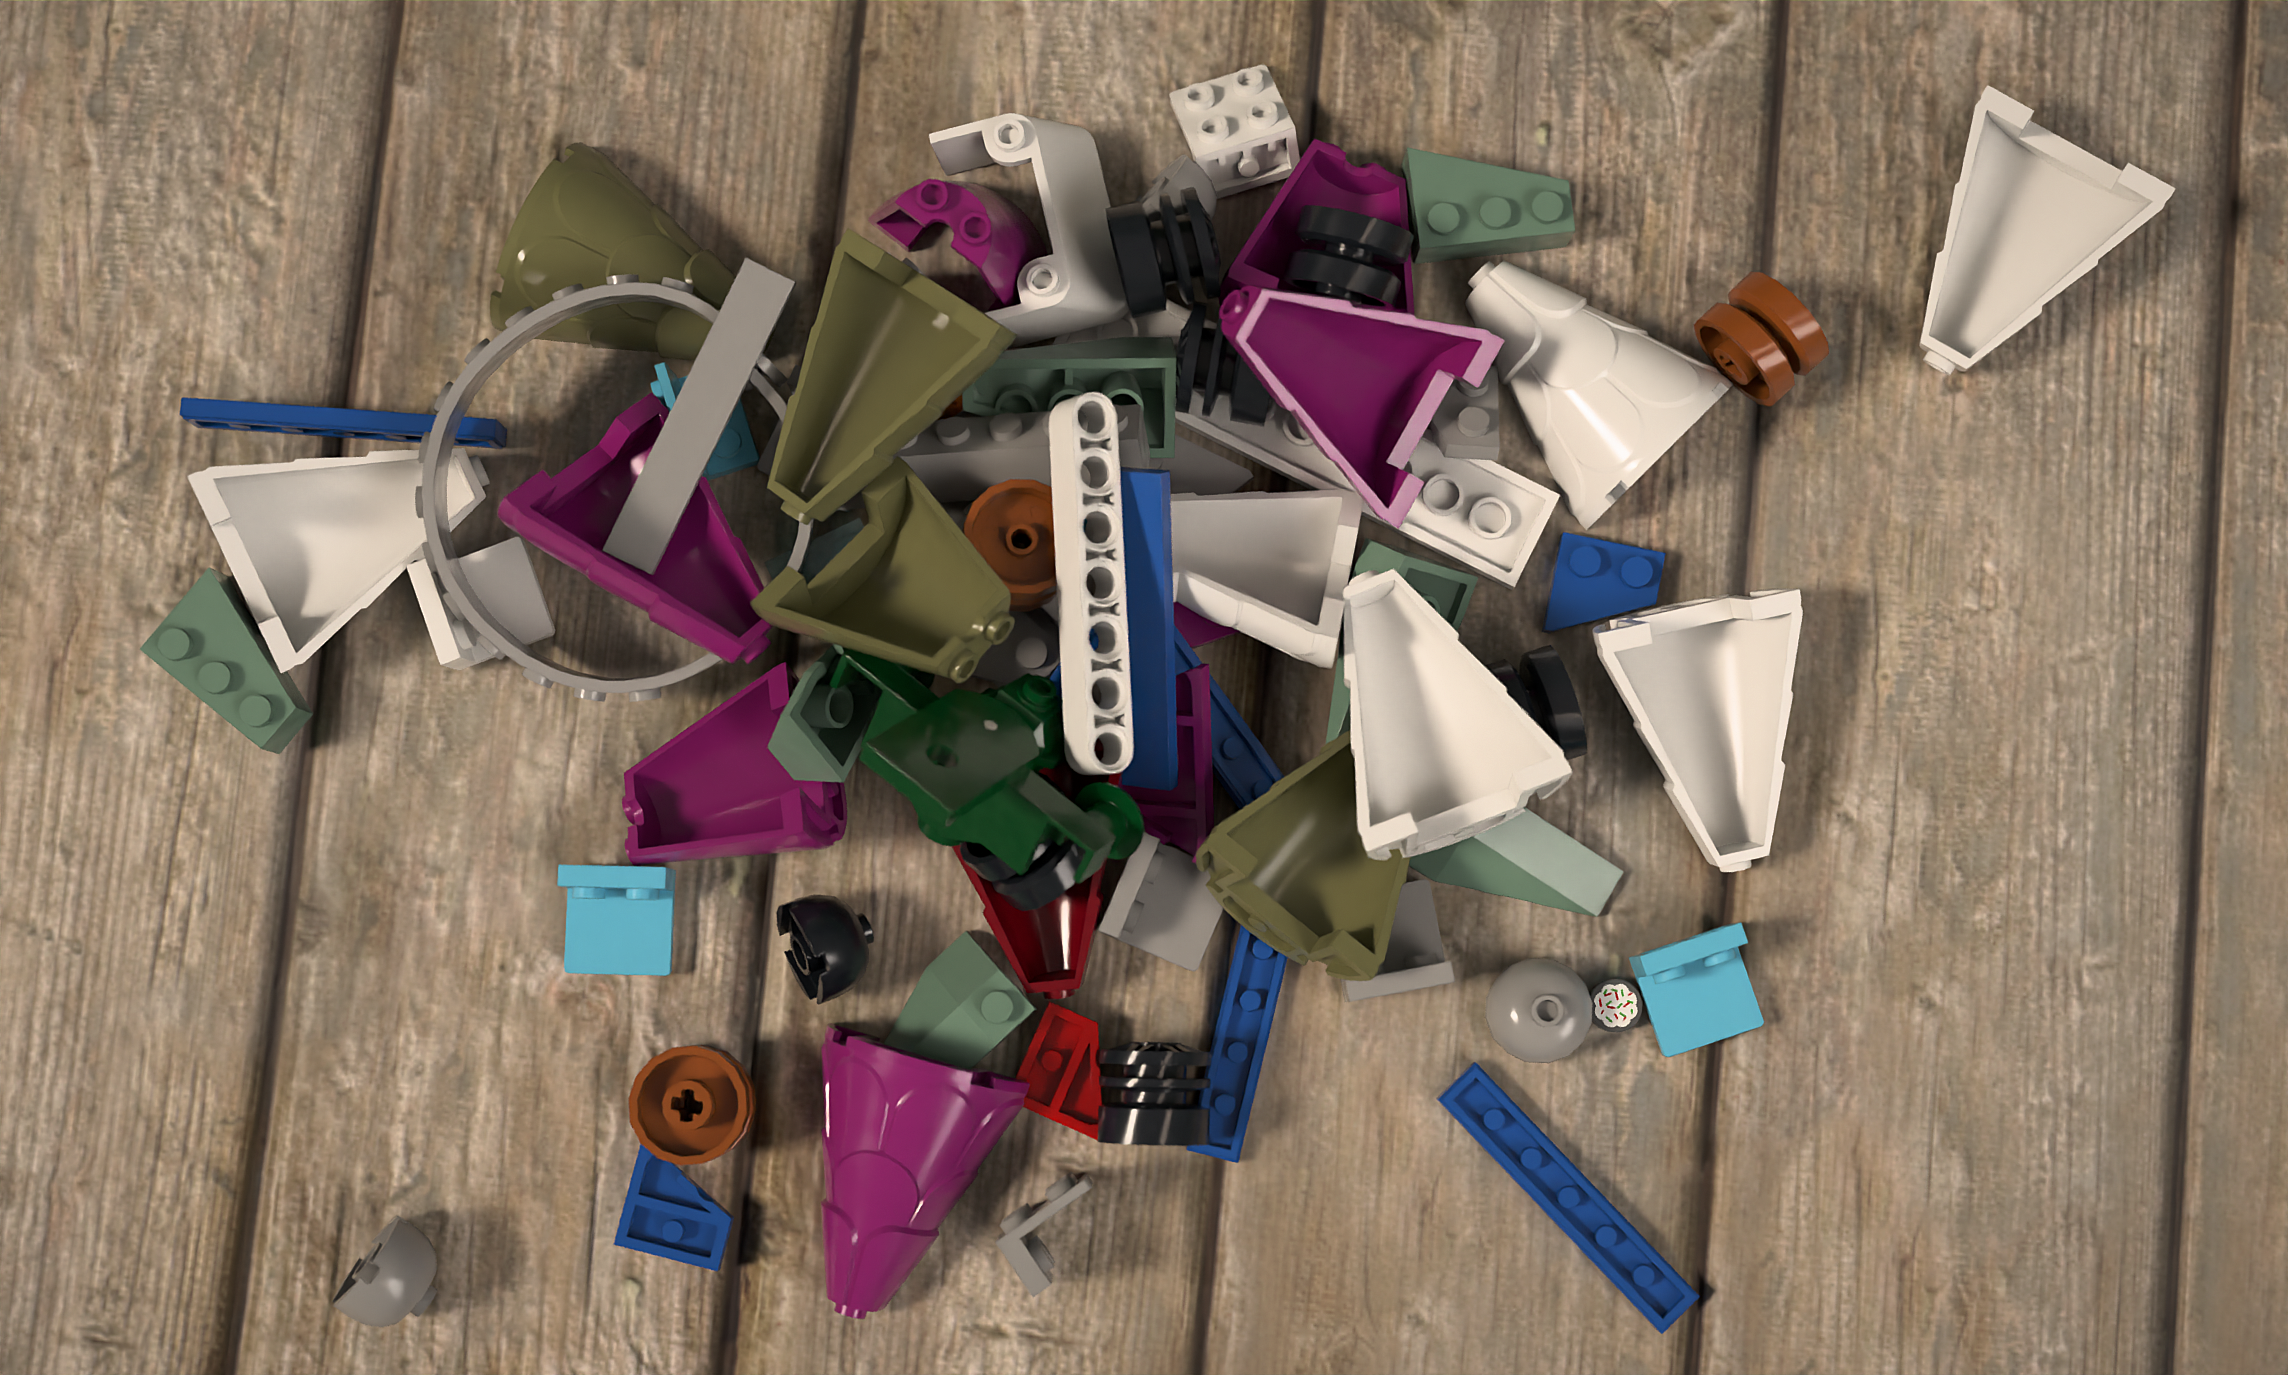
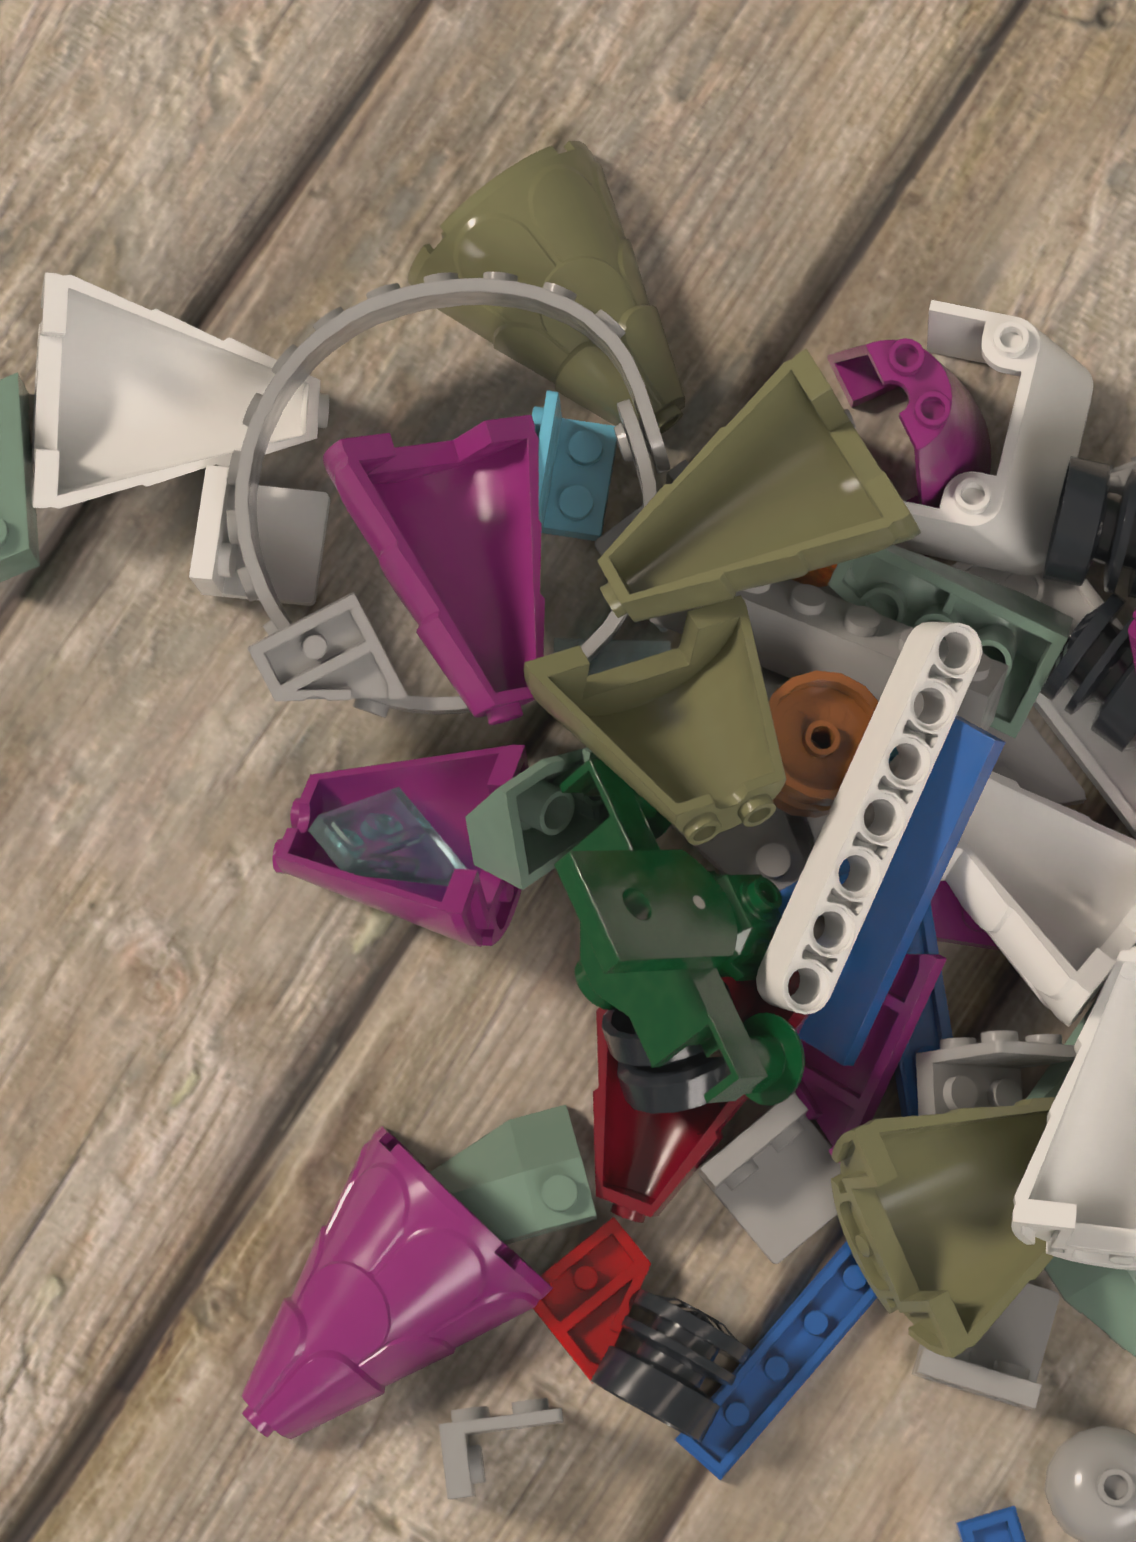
camera: 35 degrees right, 5 degrees down
blue tile [180,397,507,449] -> none
medium azure bracket [557,864,676,976] -> none
light grey tile [602,258,796,575] -> none
blue wing [613,1144,734,1271] -> none
dark orange wheel [628,1045,756,1166] -> none
black cylinder [776,894,874,1004] -> none
none -> light grey wing [248,592,407,701]
none -> clear light blue wing [308,787,467,886]
none -> light grey bracket [916,1030,1076,1115]

